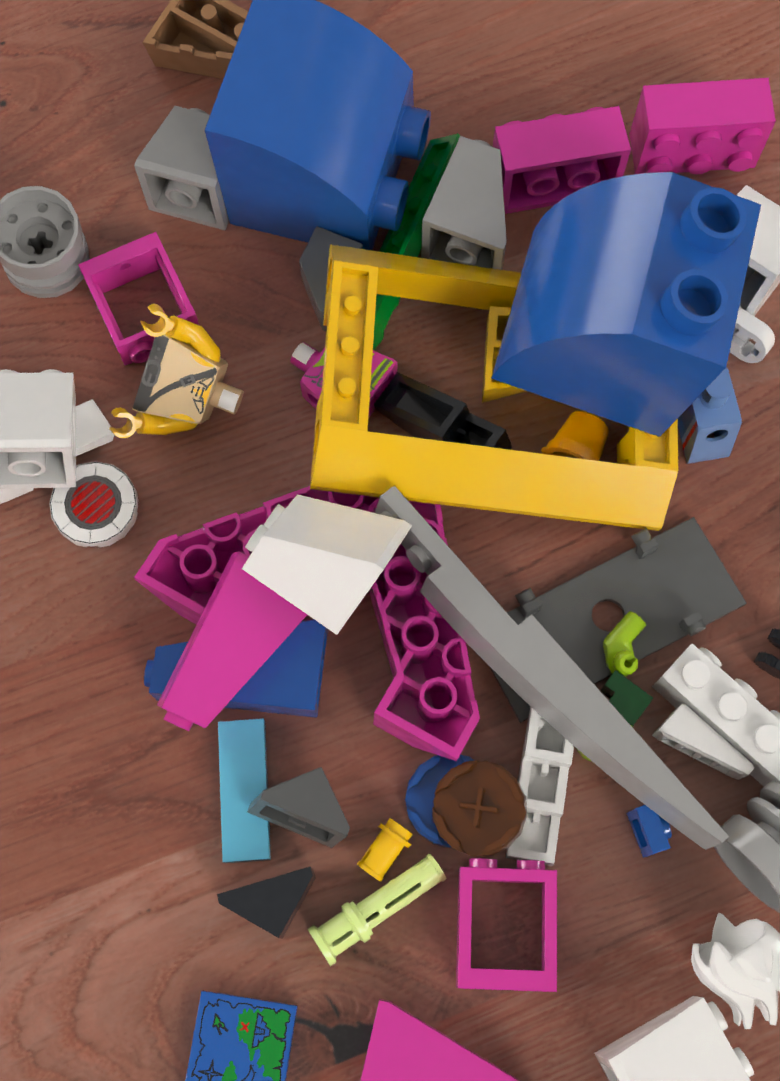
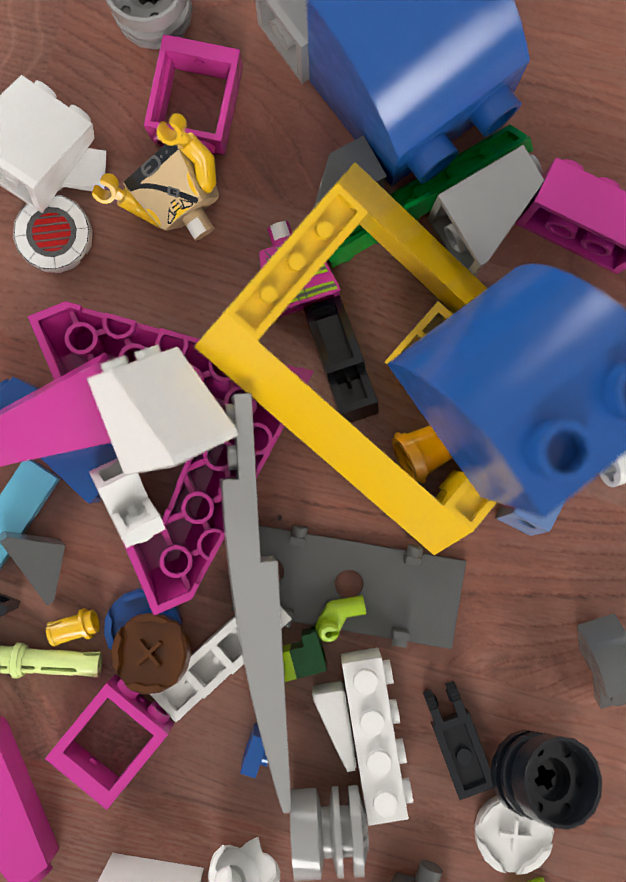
camera: 35 degrees right, 15 degrees up
none -> white brick [89,458,165,548]

